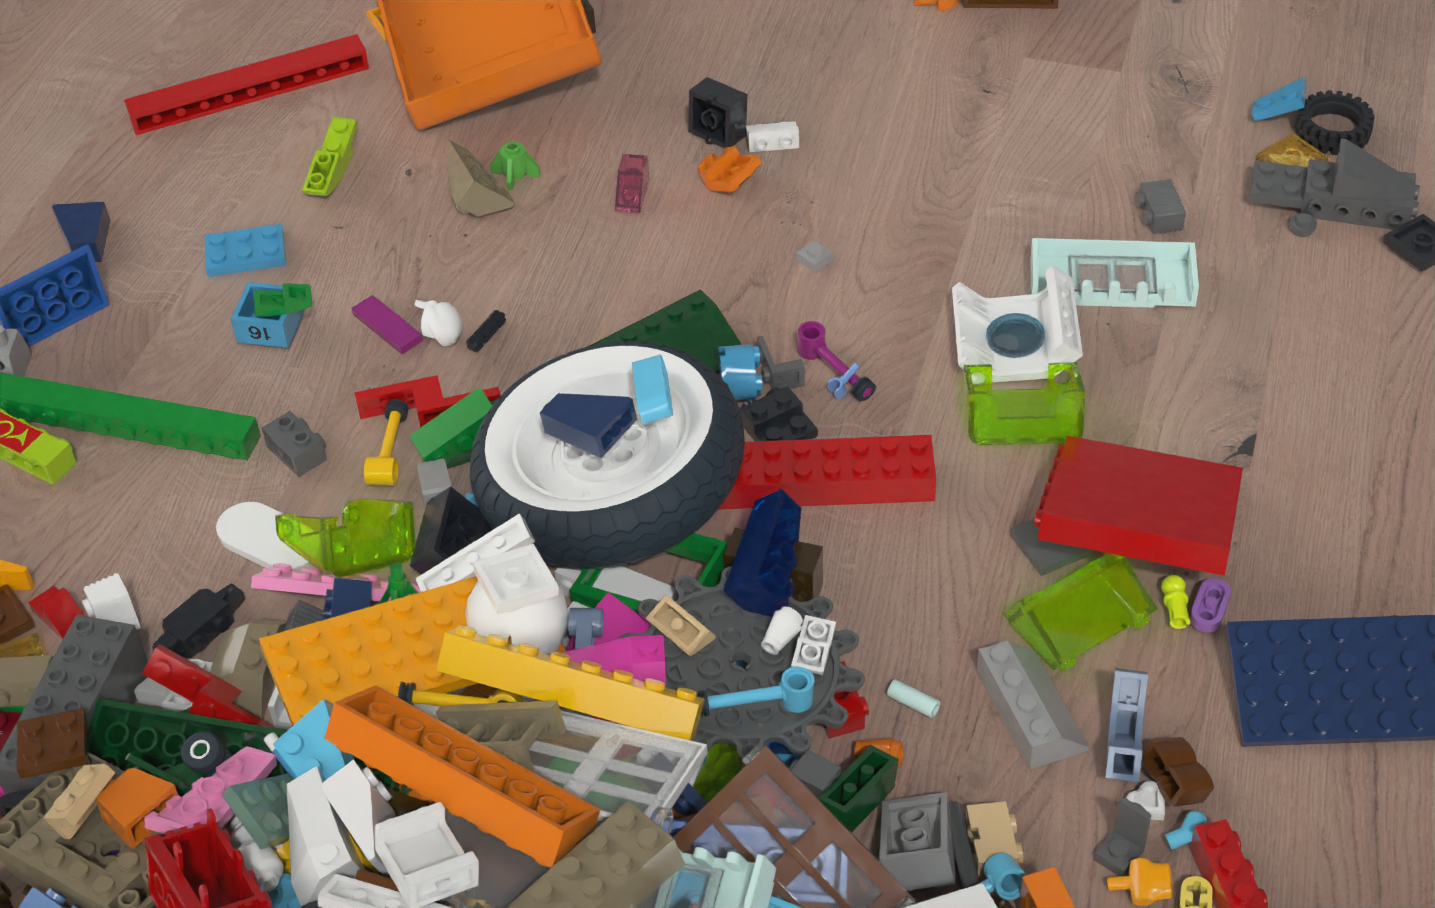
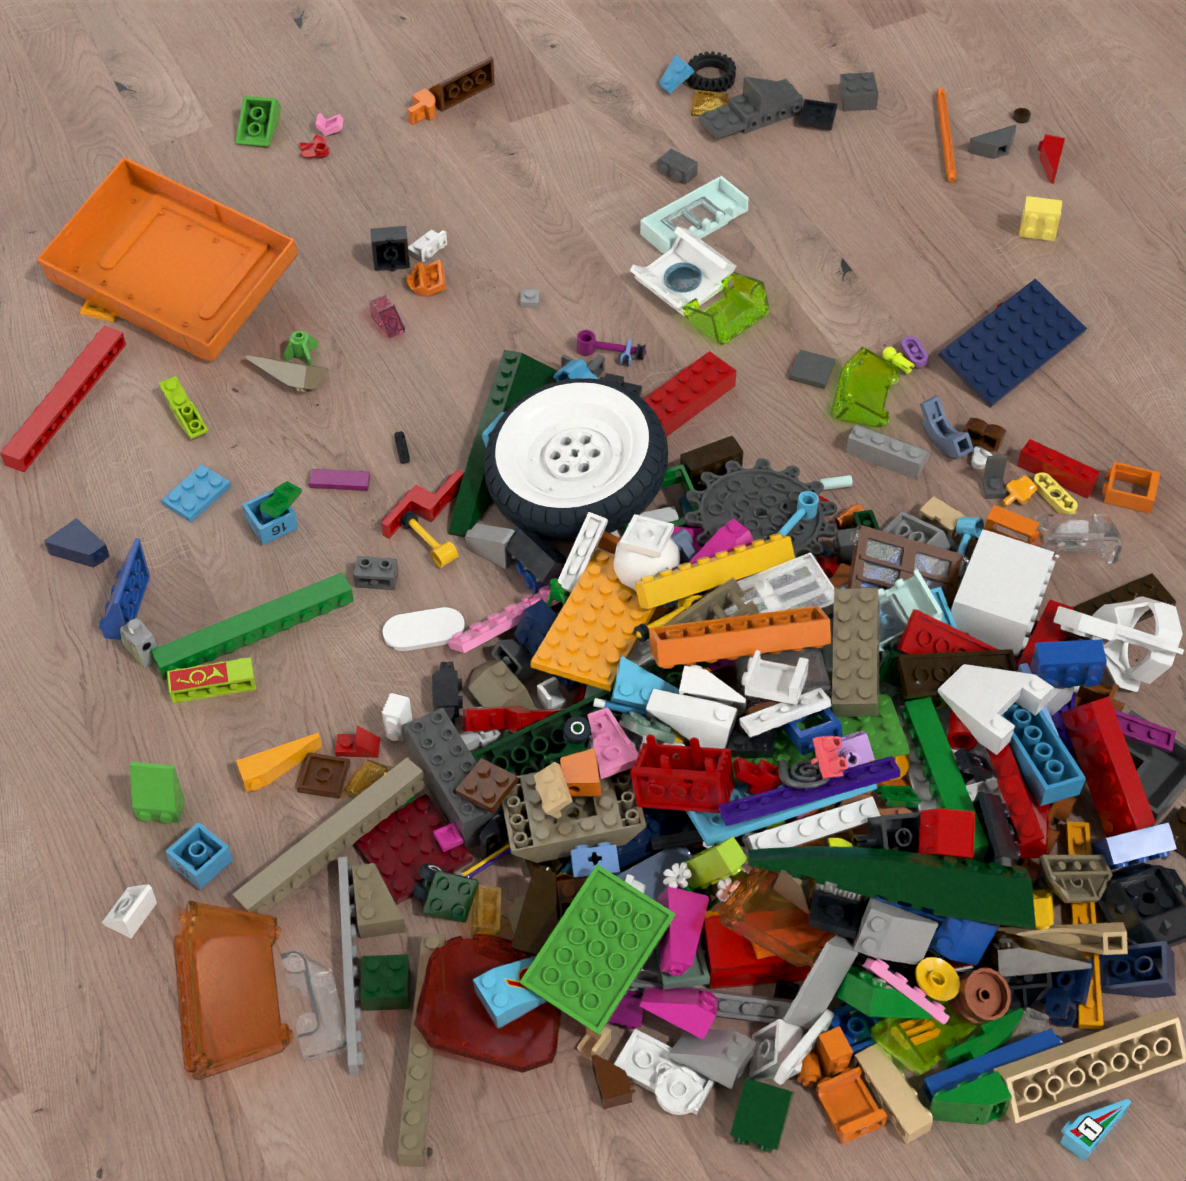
camera: 45 degrees left, 5 degrees up
clear neon green windscreen [275,498,415,578] -> none
green brick [409,387,492,465] -> none
white hat [414,300,463,347] -> none
dark blue slope [539,393,637,458] -> none
medium azure beam [632,354,673,424] -> none
tan slope [645,594,716,657] -> none
clear blue wedge [723,489,802,617] -> none
white cone [761,607,803,655] -> none
white slope [791,615,836,675] -> none
red brick [1034,435,1243,576] -> none
medium azure arm [1165,810,1207,850] -> none
dark grey plate [1289,213,1317,237] -> none

